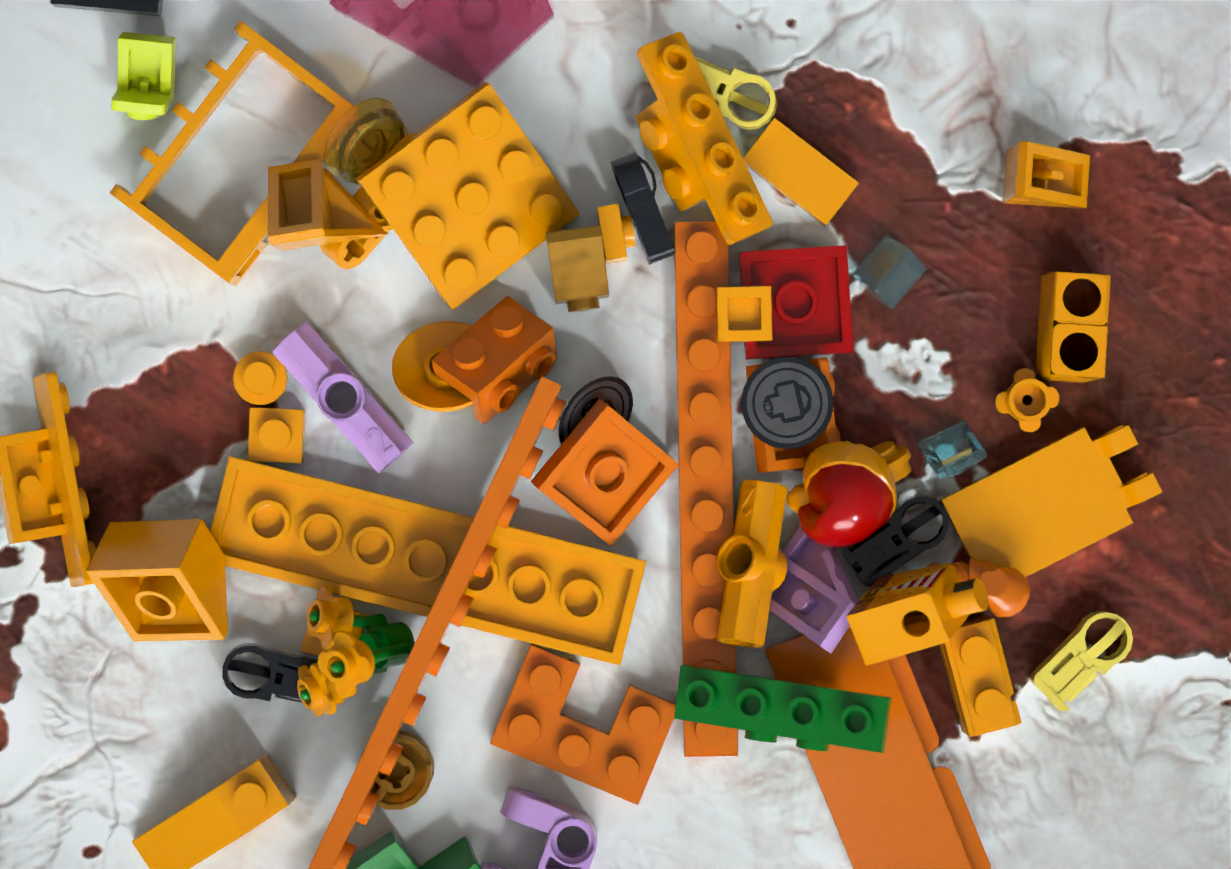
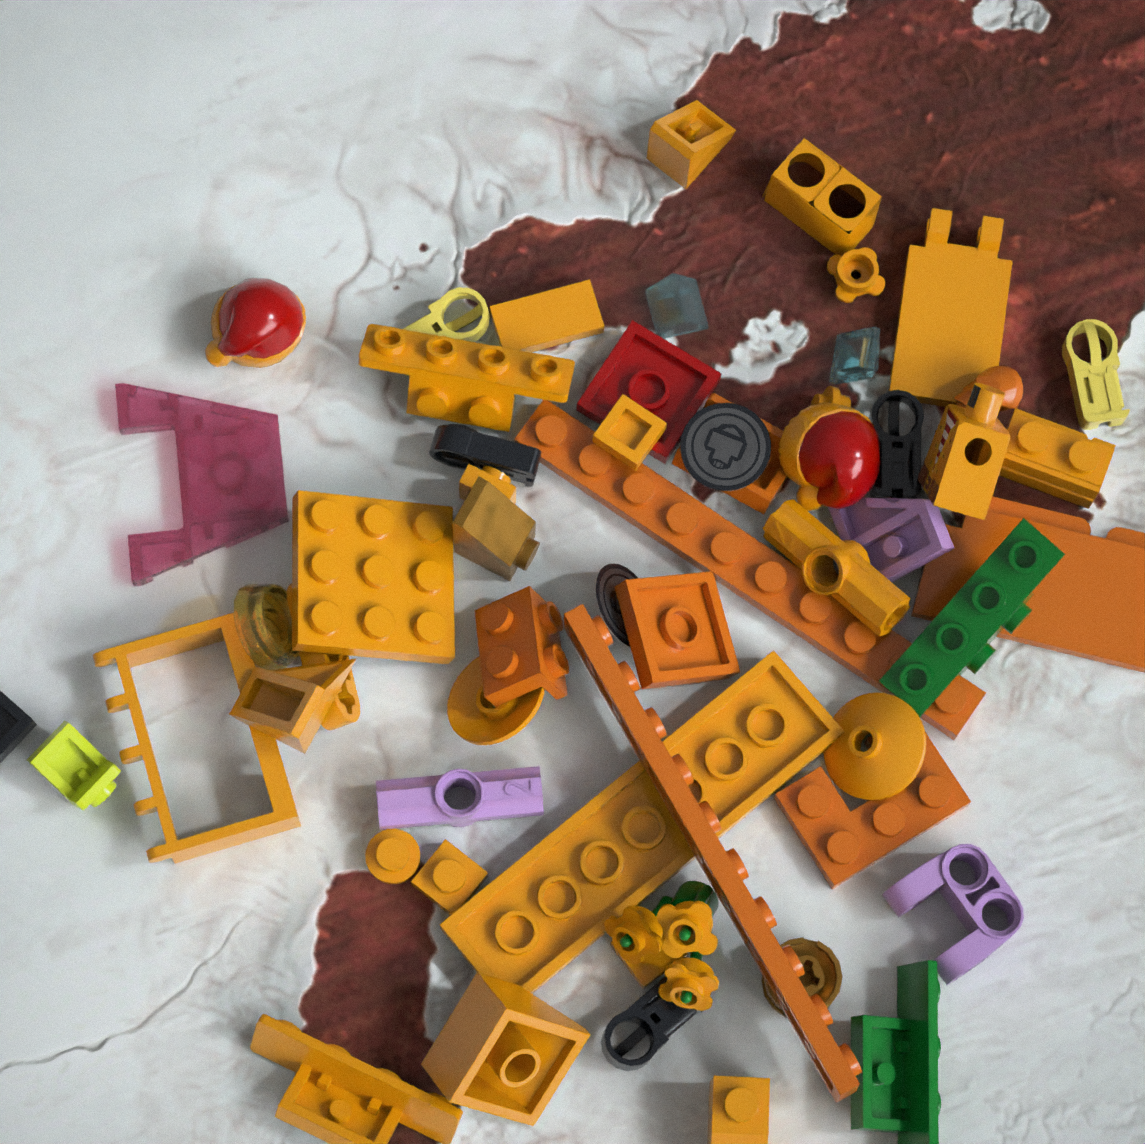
camera: 60 degrees left, 15 degrees down
none -> light orange dish [823,692,926,801]

